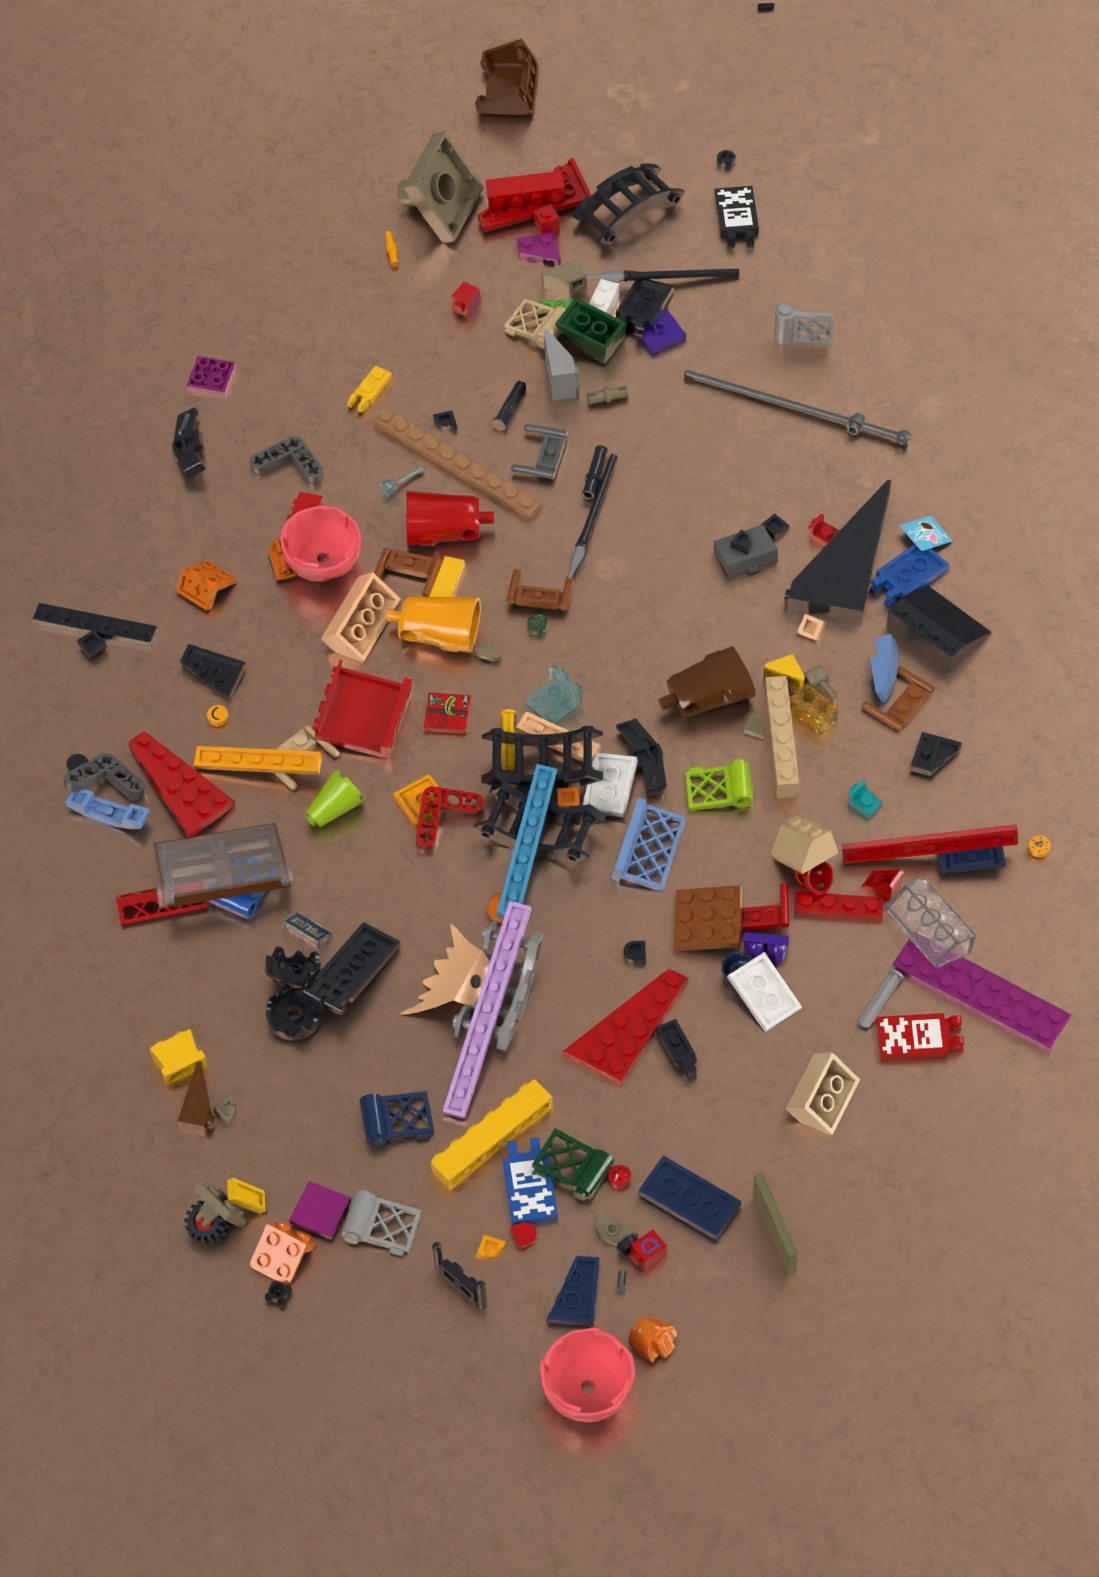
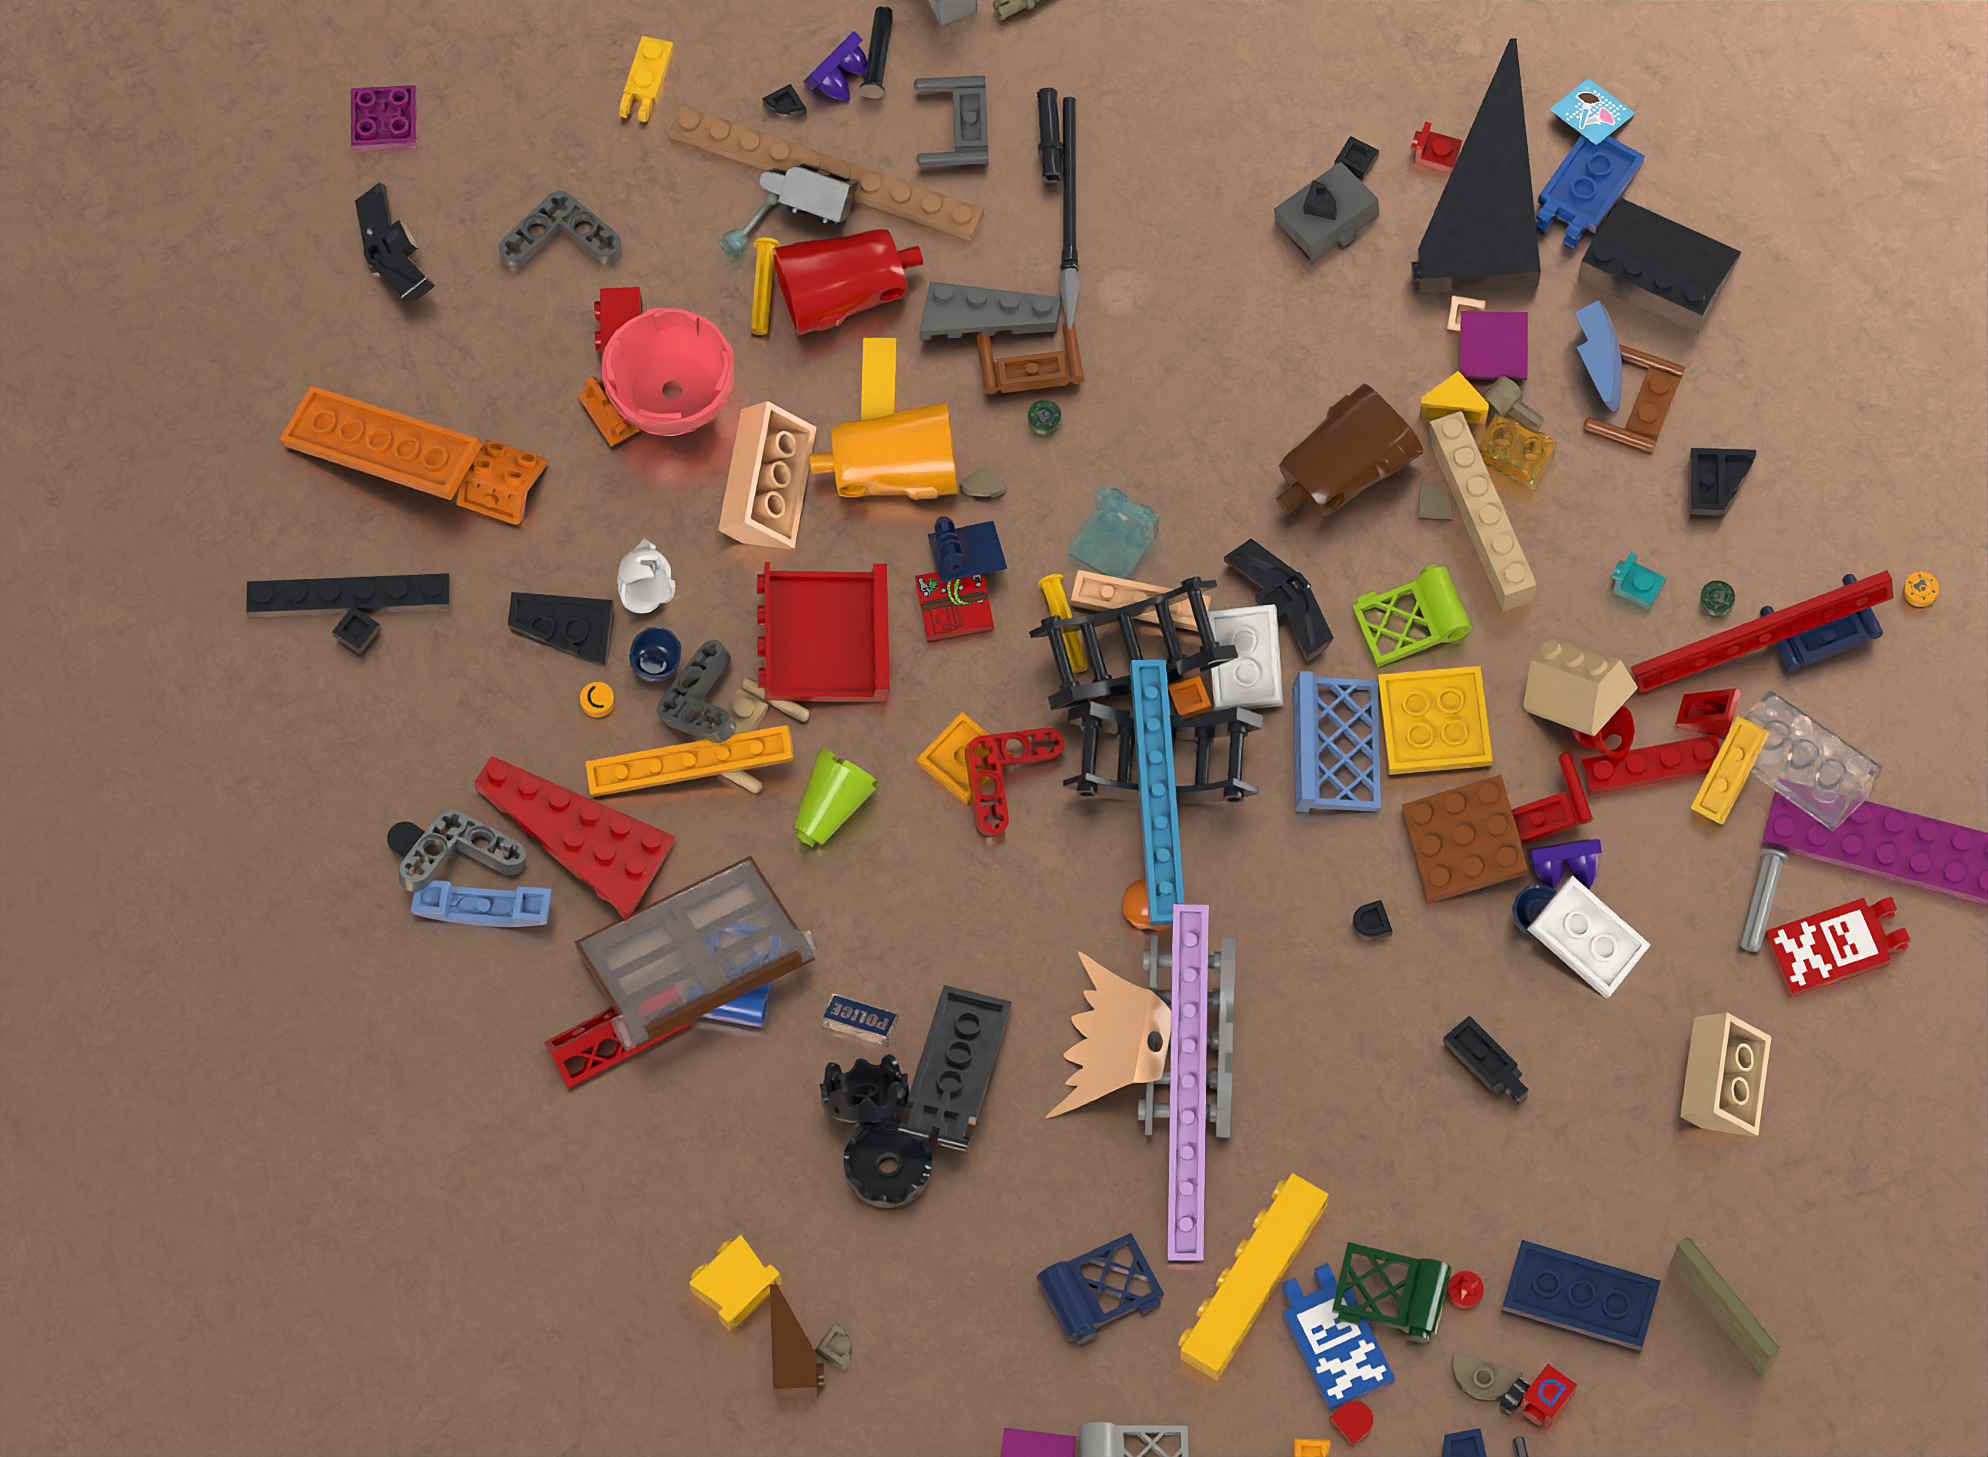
camera: 15 degrees left, 10 degrees up
dark orange plate [374,548,442,597] -> none
red wing [563,968,688,1085] -> none
none -> orange plate [279,385,482,500]
none -> white helmet [617,538,675,613]
none -> dark blue hair [629,626,682,682]
none -> dark grey beam [656,640,737,743]
none -> yellow axle [751,237,780,335]
none -> hinge [759,163,859,225]
none -> dark purple tile [803,31,867,101]
none -> dark grey wing [920,282,1061,340]
none -> dark blue hinge [928,516,1007,583]
none -> yellow plate [1378,666,1493,775]
none -> magenta tile [1460,311,1528,380]
none -> yellow tile [1690,716,1770,825]
none -> clear green tile [1700,580,1735,616]

